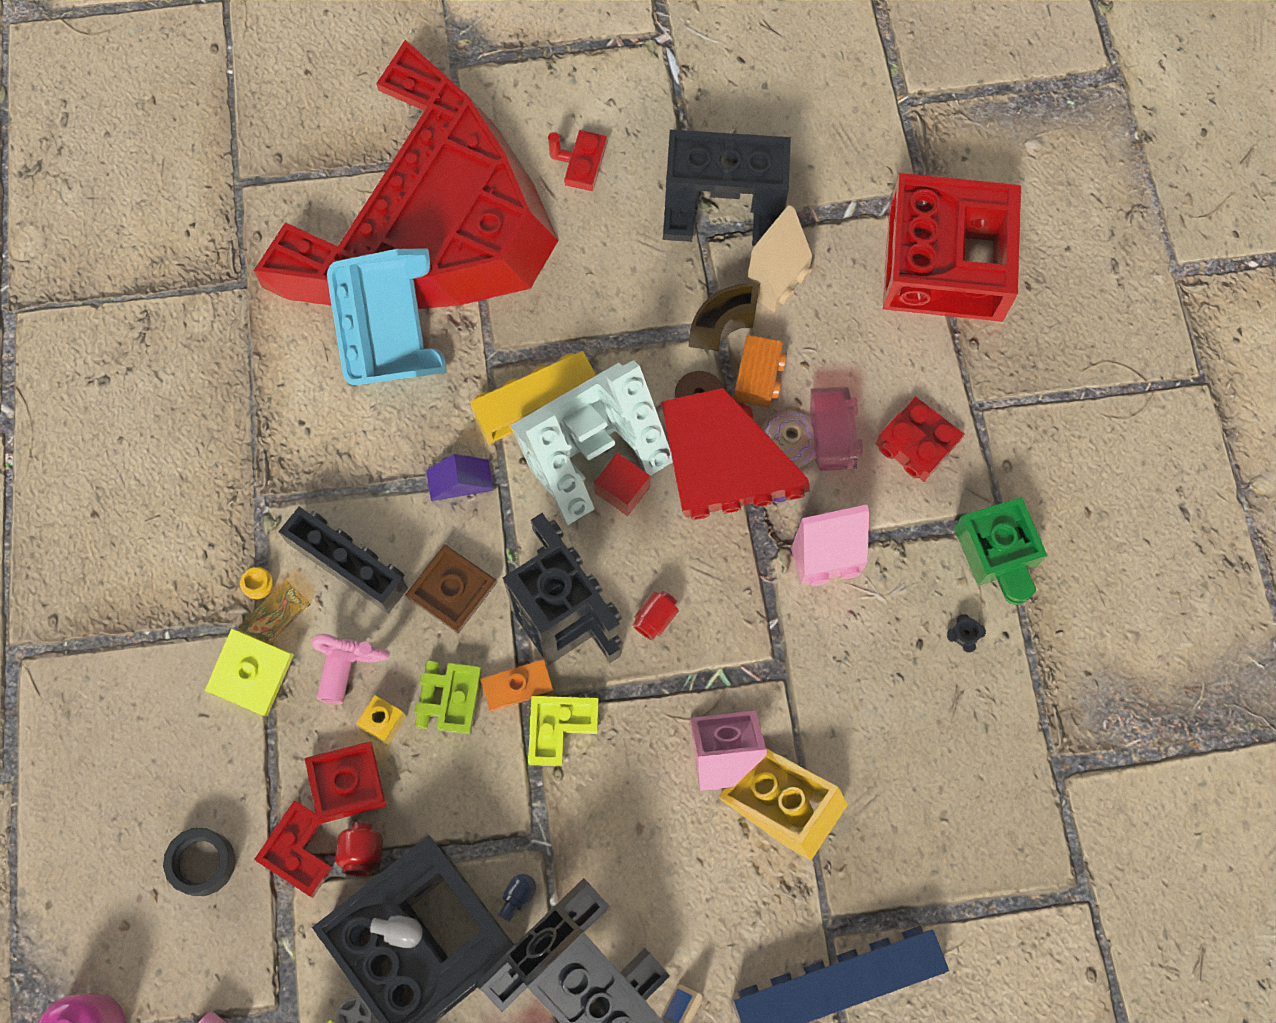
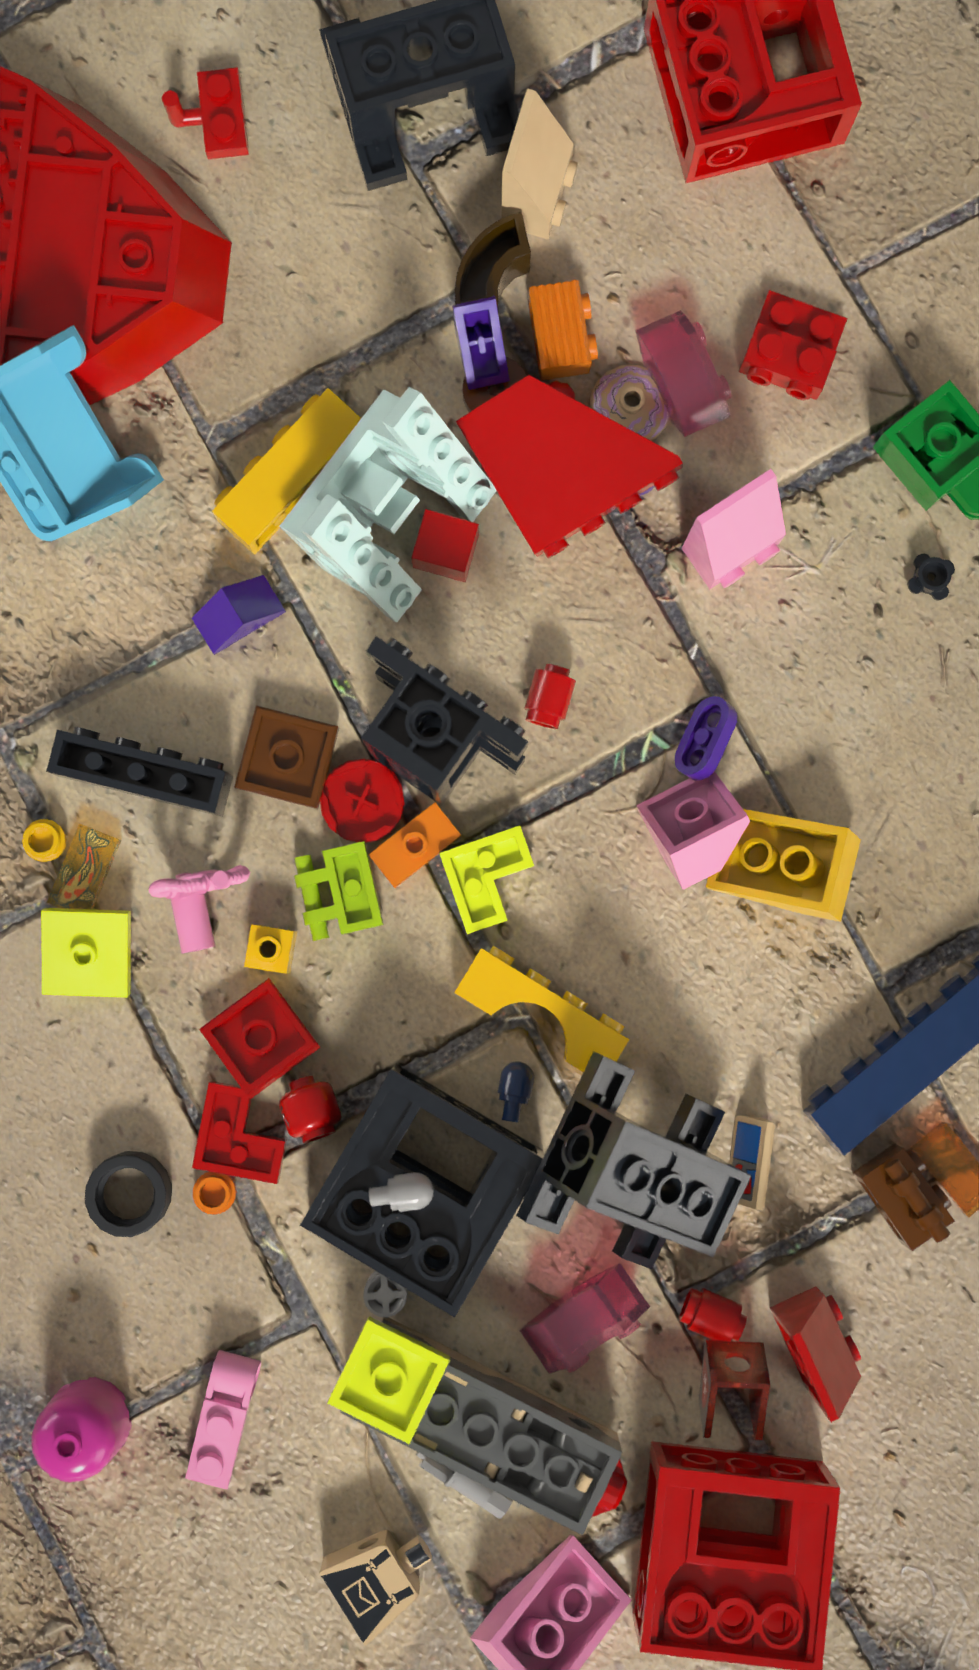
camera: 20 degrees left, 15 degrees up
none -> orange plate [193,1172,237,1215]
none -> red tile [320,758,405,843]
none -> dark purple slope [452,296,510,390]
none -> yellow arch [454,945,630,1072]
none -> dark purple plate [674,696,737,781]

